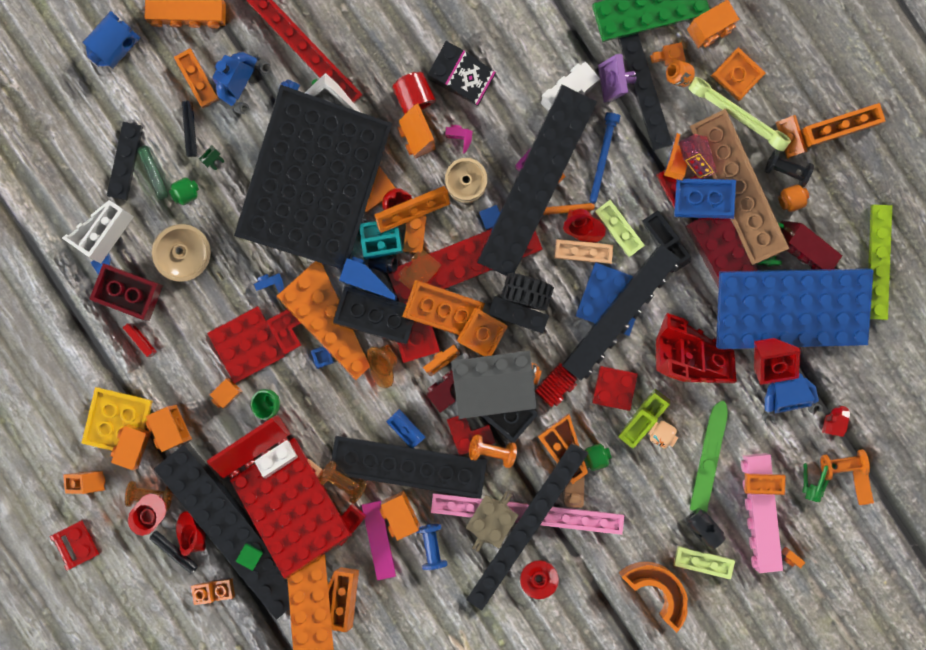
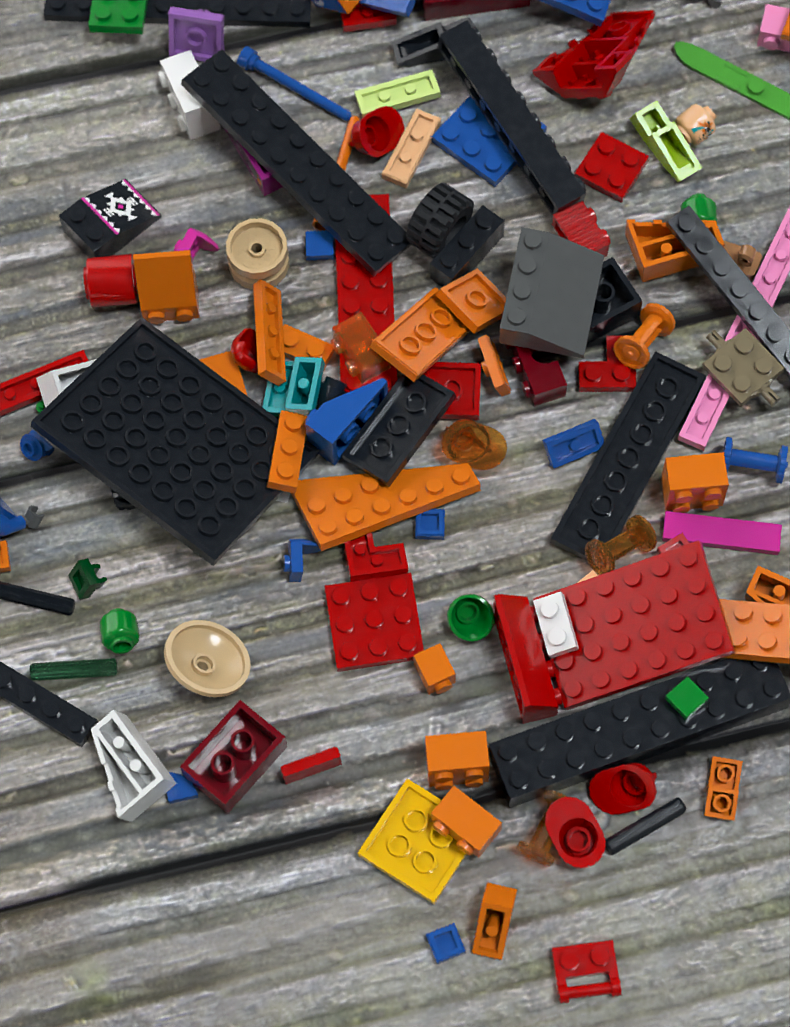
camera: 70 degrees left, 20 degrees down
none -> orange plate [267,410,307,494]
none -> blue tile [426,923,466,965]

